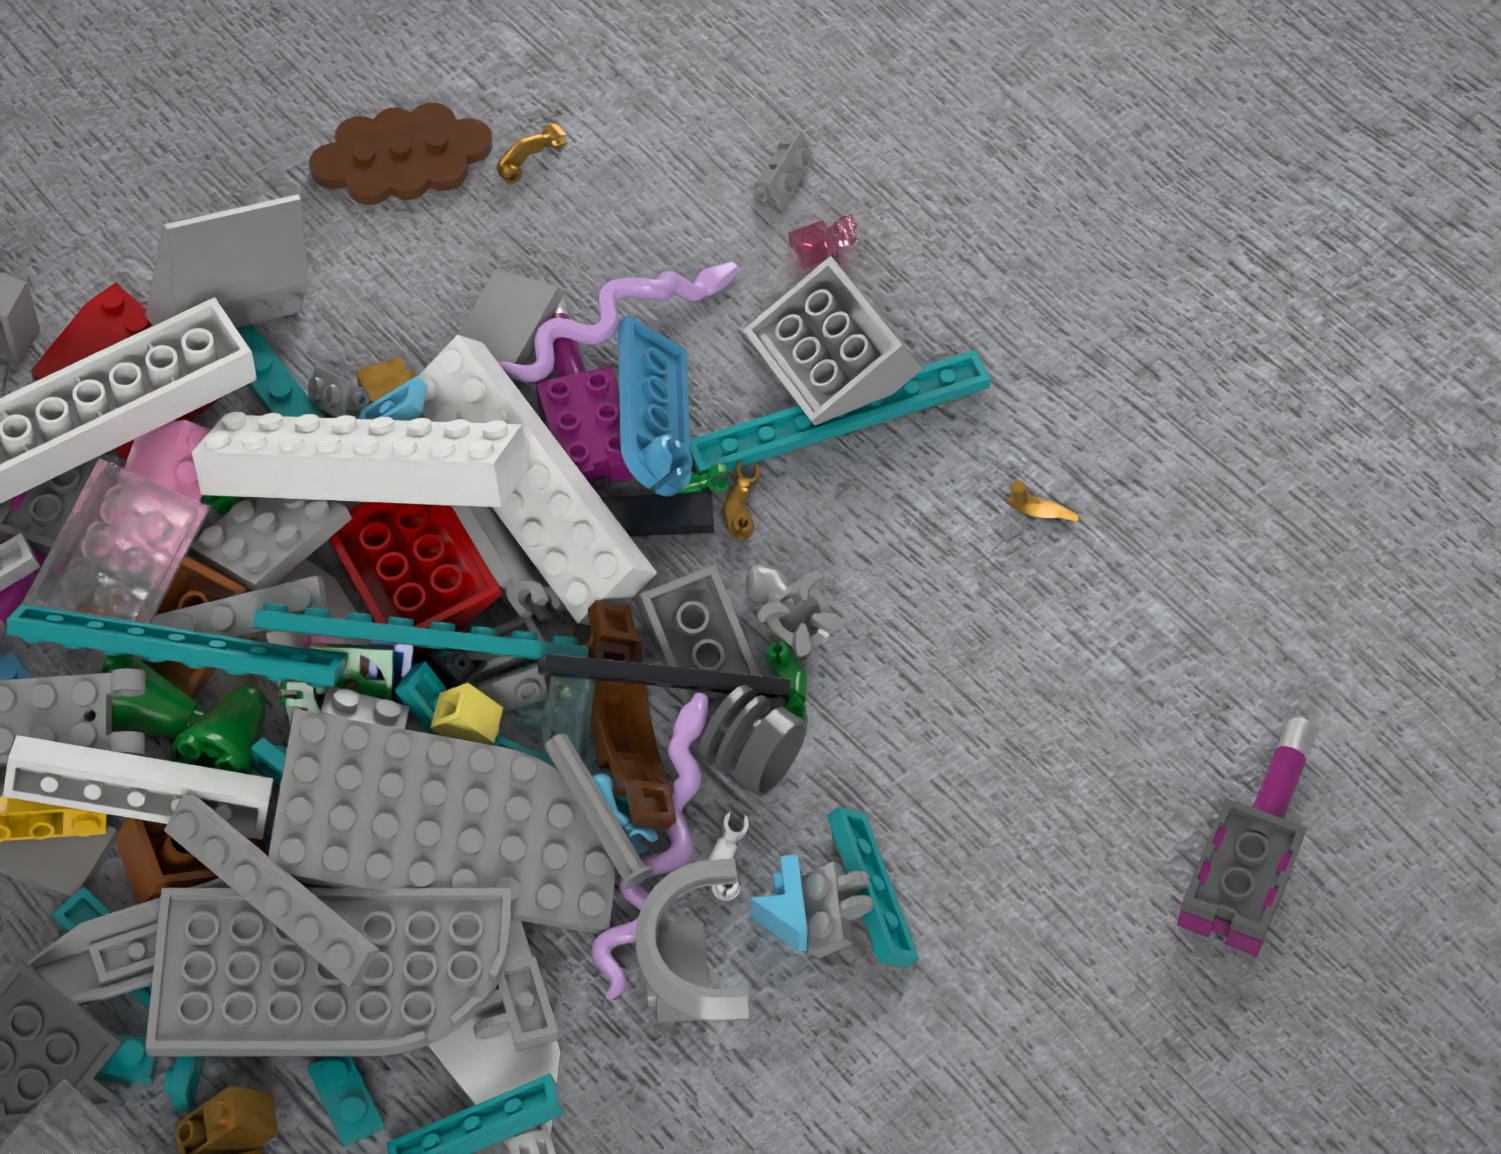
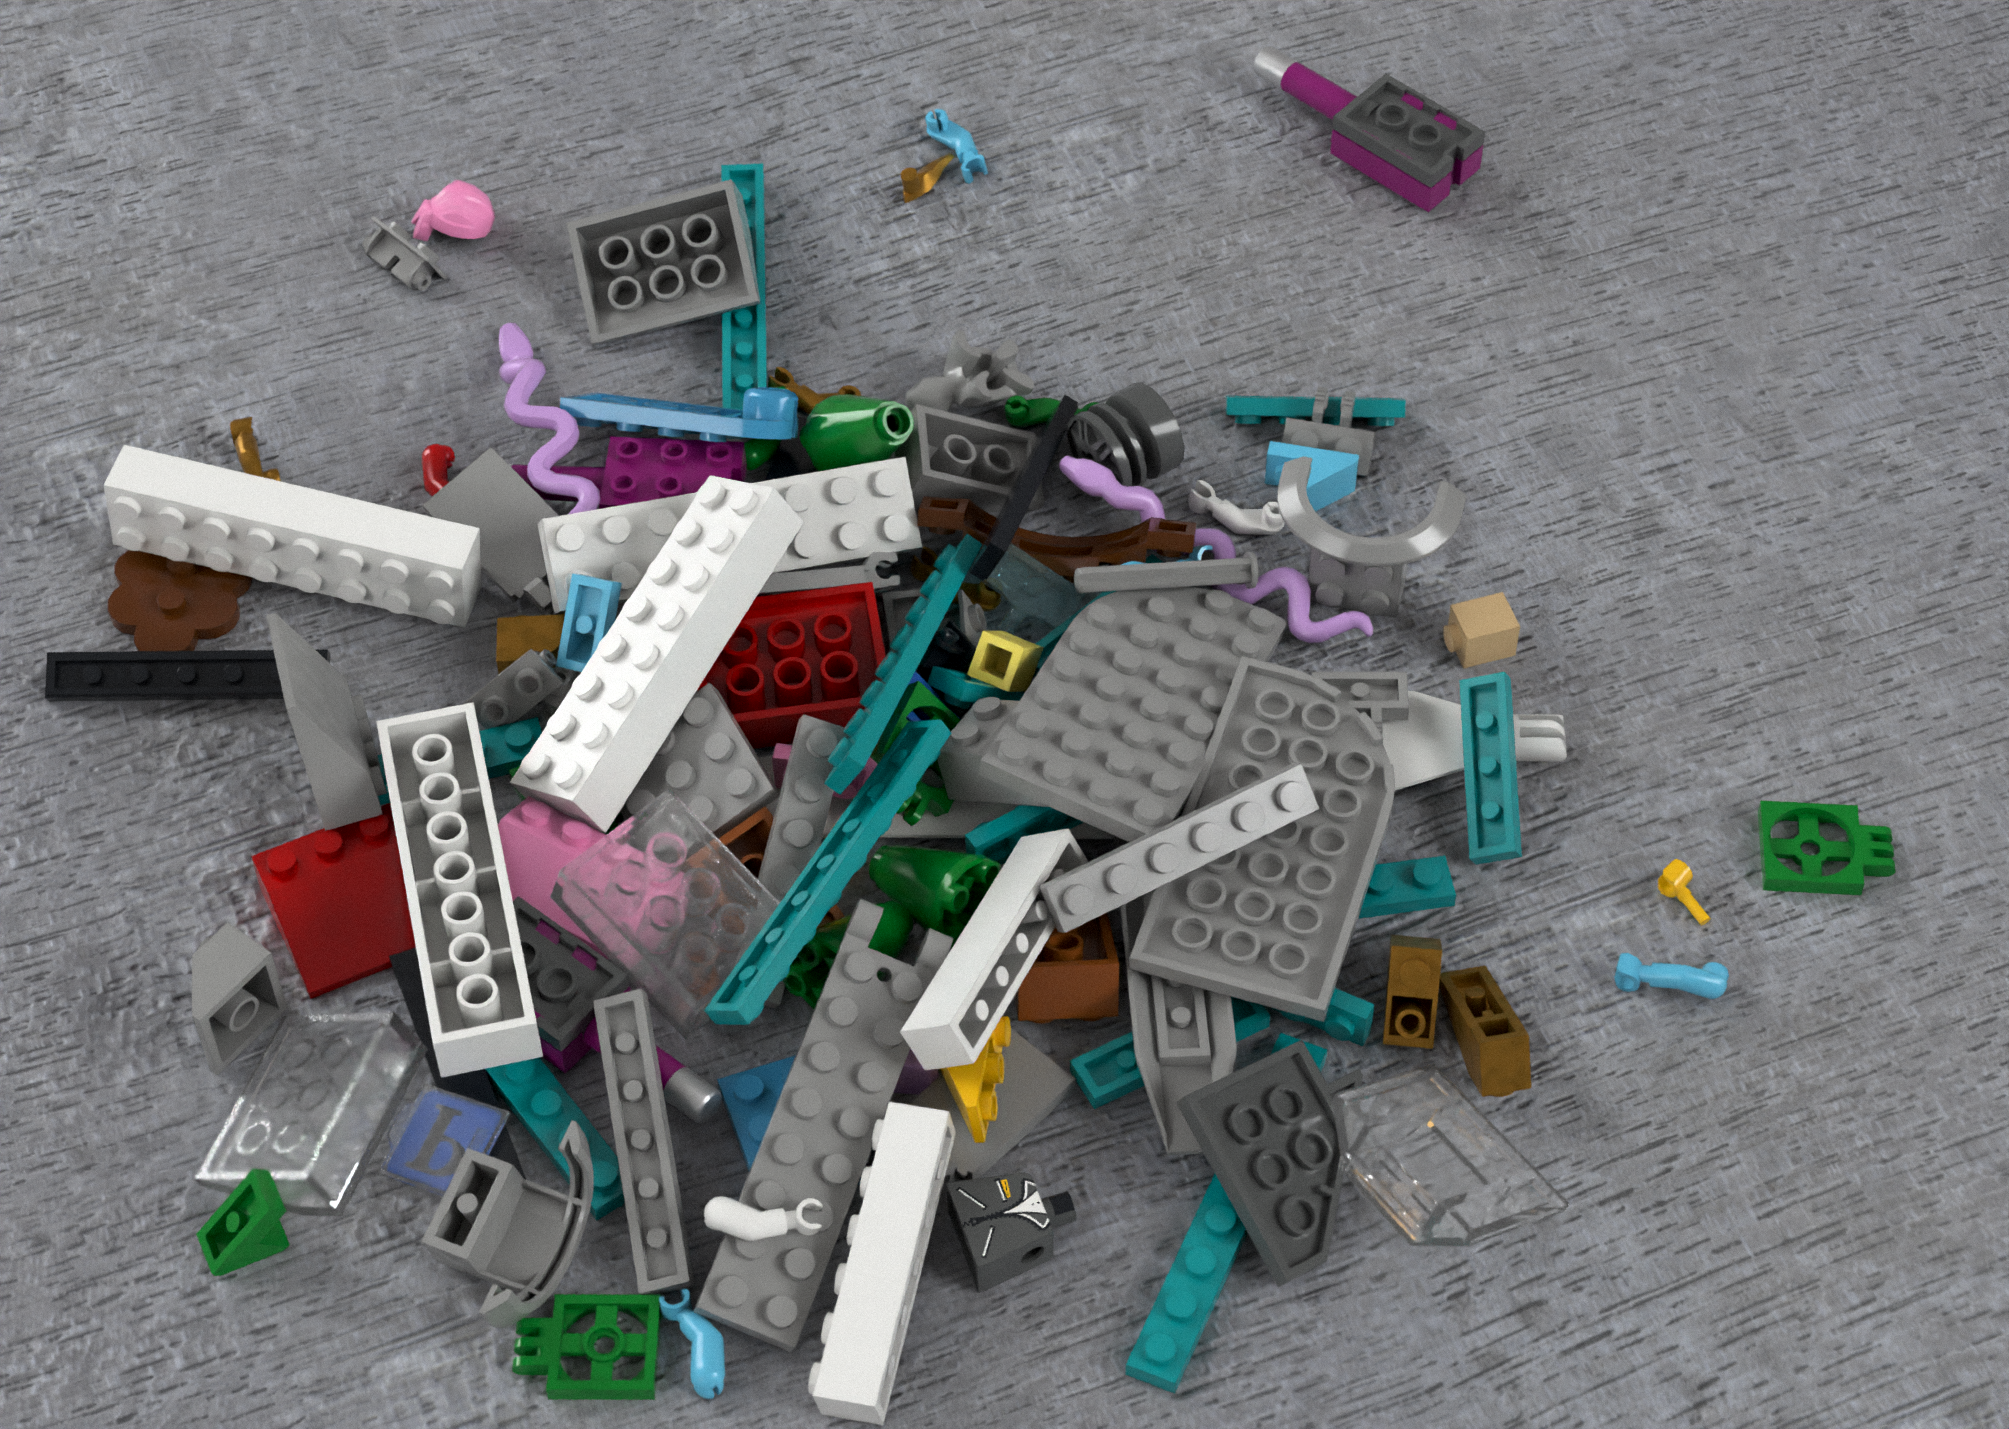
camera: 70 degrees left, 5 degrees down
clear pink plate [788,215,858,269] -> none
none -> black tile [45,649,331,701]
none -> white brick [104,445,482,628]
none -> bright pink piece [411,180,495,241]
none -> red arm [422,444,455,496]
none -> green cone [799,394,914,471]
none -> medium azure arm [925,109,988,184]
none -> tan brick [1443,592,1520,669]

